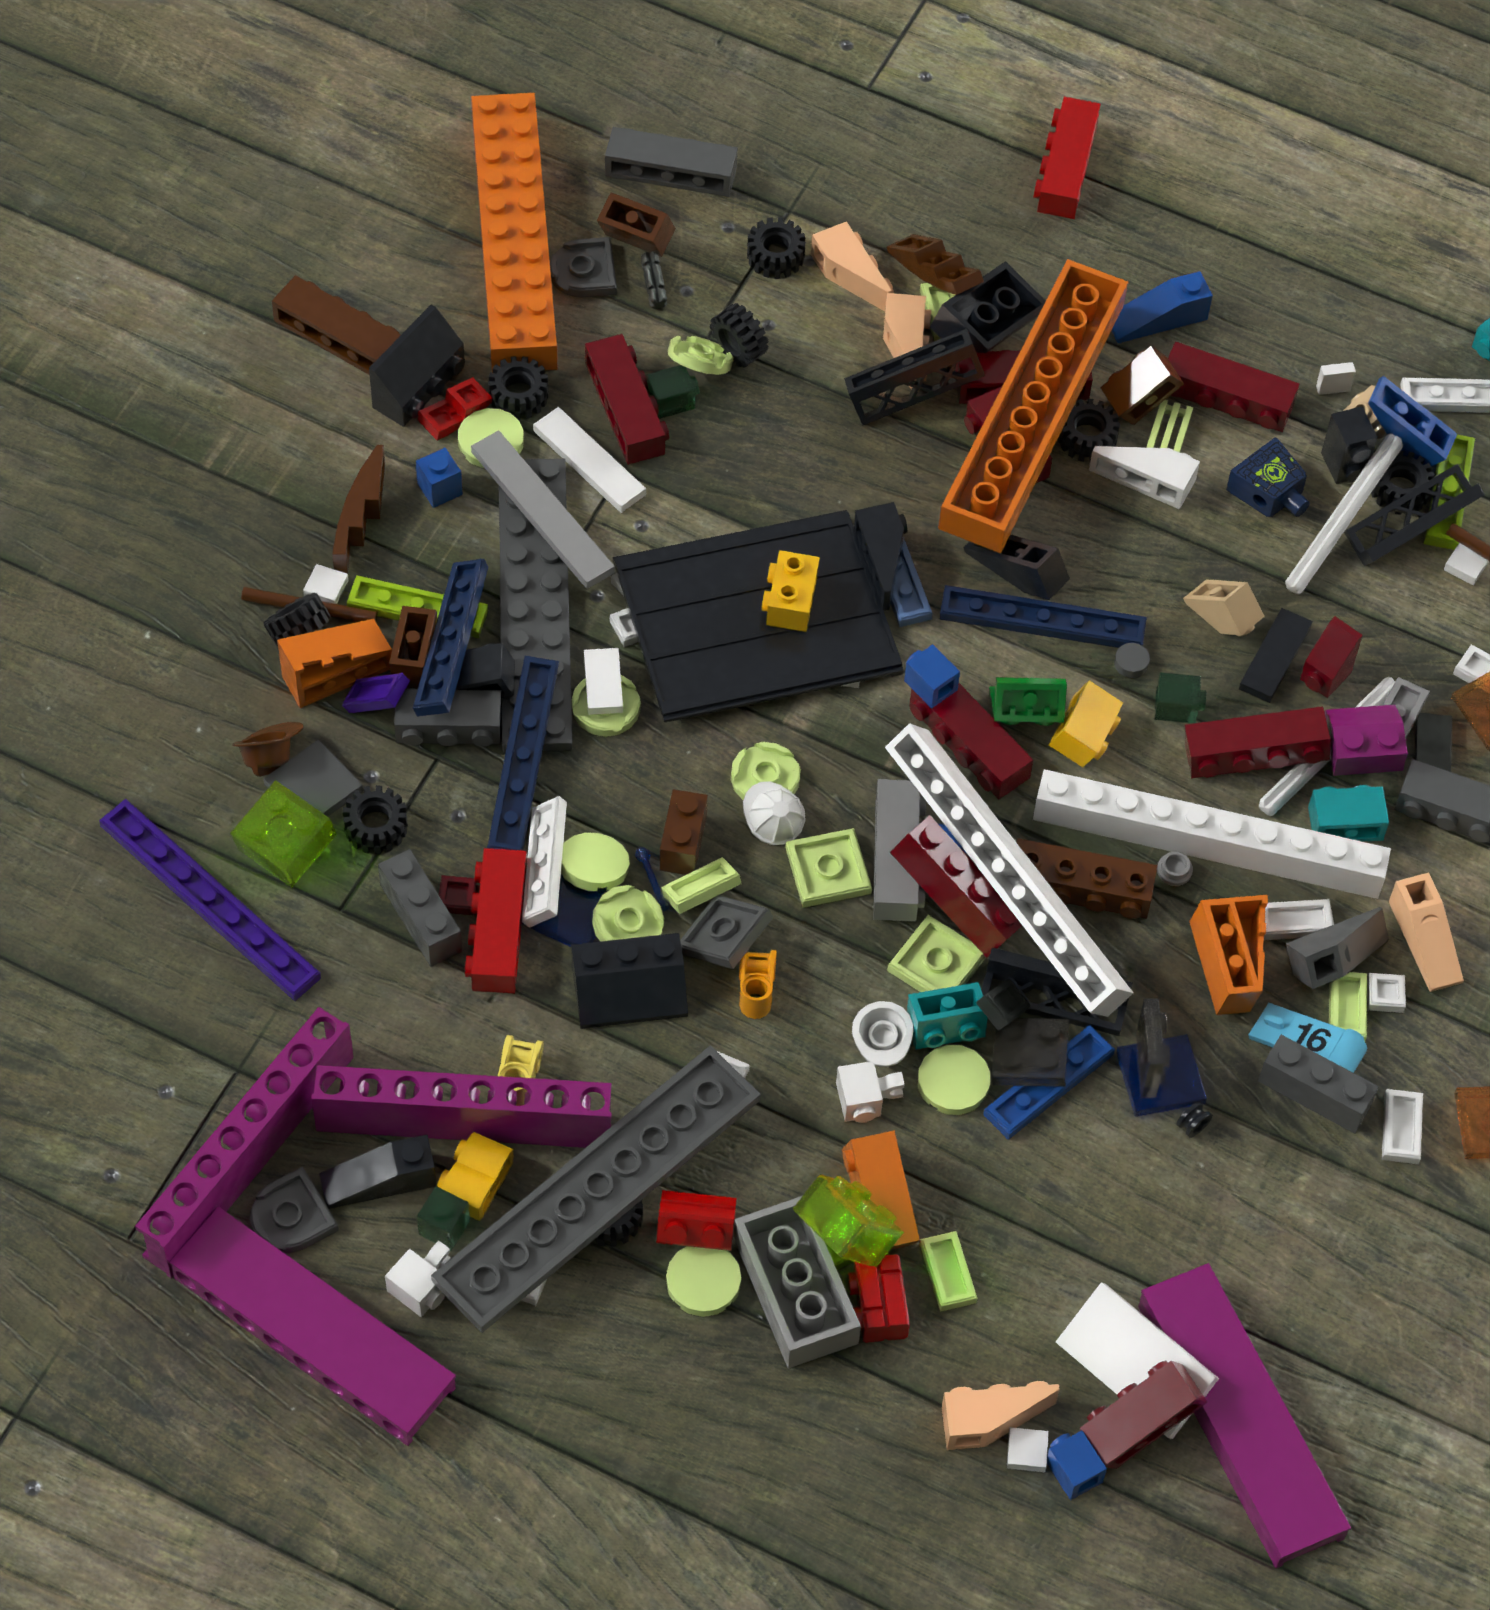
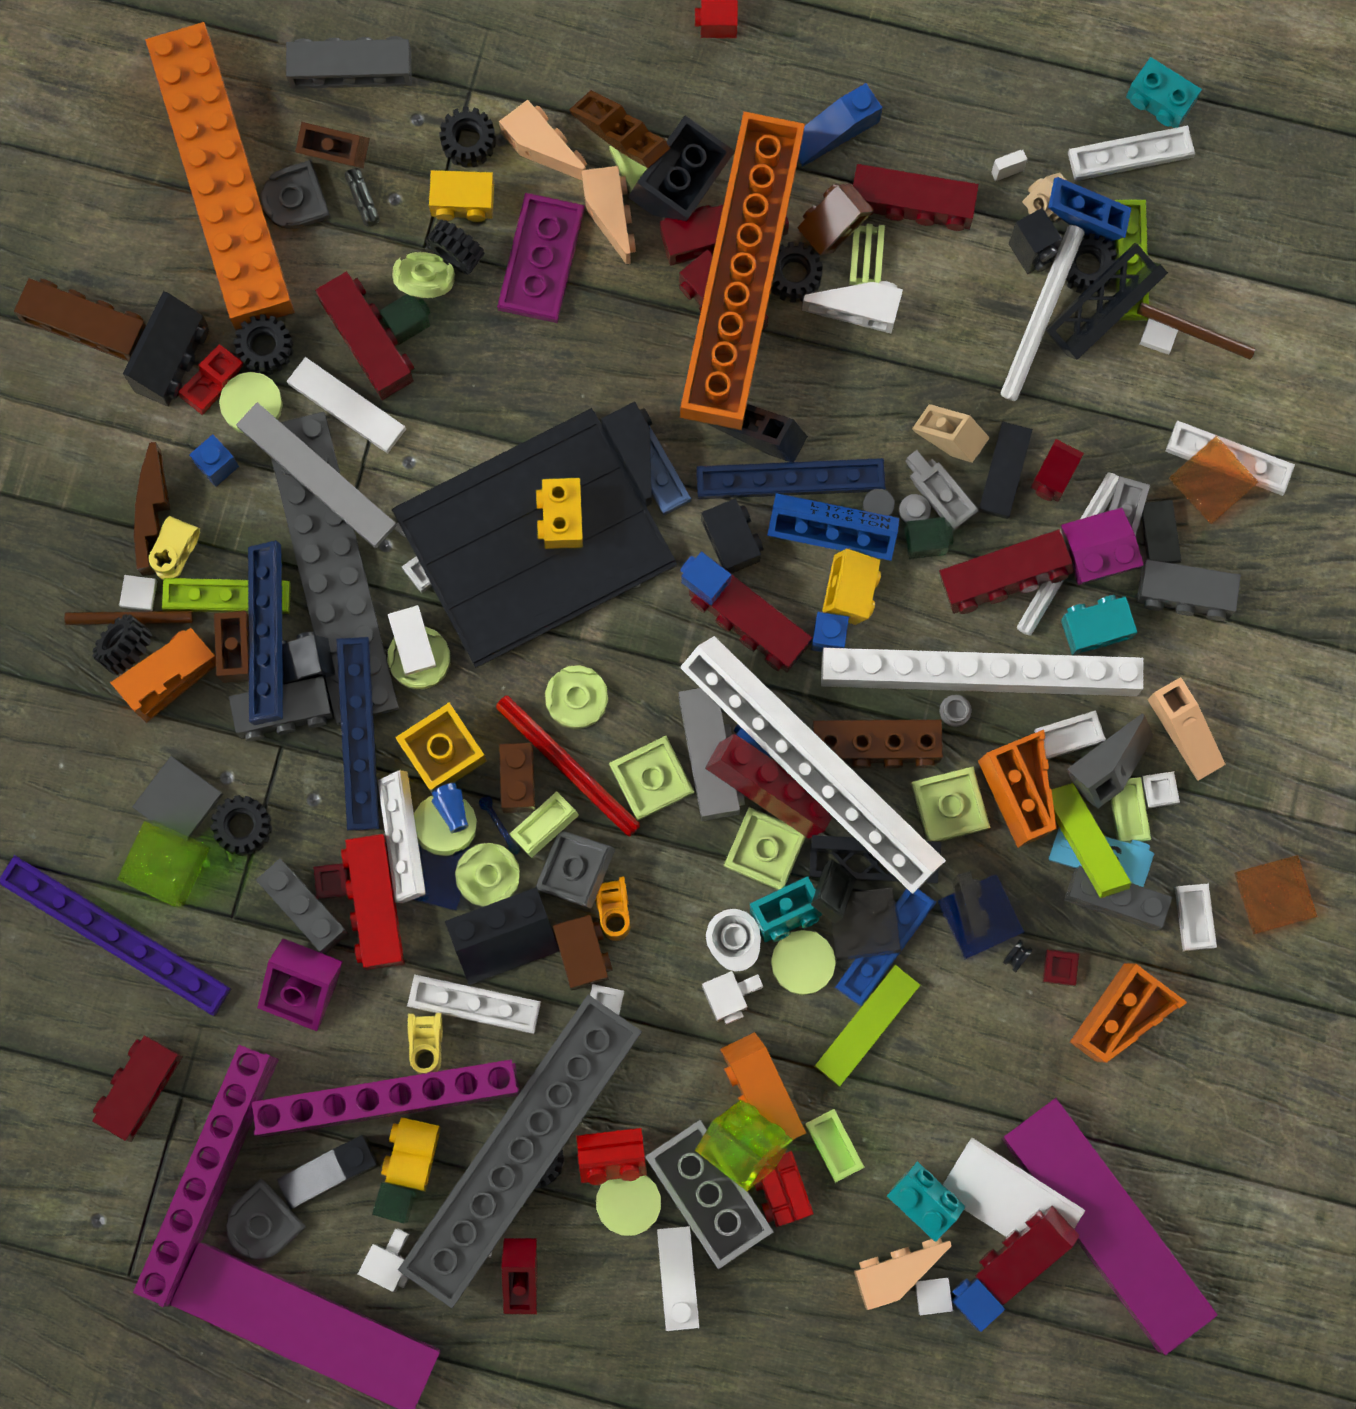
camera: 10 degrees left, 20 degrees up
reddish brown piece [232,722,304,777] -> none
dark purple tile [342,673,410,713] -> none
white piece [743,781,805,845] -> none
black fence [844,329,985,426] -> none
green bracket [989,677,1067,726] -> none
dark blue torso [1226,437,1310,517] -> none
none -> dark red brick [92,1035,183,1142]
none -> light yellow piece [149,516,200,580]
none -> magenta slope [257,938,343,1031]
none -> yellow brick [395,702,487,793]
none -> white tile [407,974,541,1034]
none -> yellow brick [429,170,495,222]
none -> blue cone [431,783,469,833]
none -> red axle [496,695,640,836]
none -> magenta tile [497,193,585,323]
none -> dark red slope [502,1238,538,1314]
none -> reddish brown brick [553,915,613,990]
none -> white slope [657,1226,699,1331]
none -> black brick [701,498,764,574]
none -> blue brick [767,493,899,561]
none -> blue brick [811,612,849,652]
none -> lime tile [814,965,920,1087]
none -> teal brick [887,1161,966,1242]
none -> light grey plate [899,494,931,526]
none -> light grey hinge [905,450,978,532]
none -> yellowish green tile [911,766,991,842]
none -> dark red tile [1042,949,1079,987]
none -> lime tile [1052,783,1131,898]
none -> orange wedge [1070,963,1187,1063]

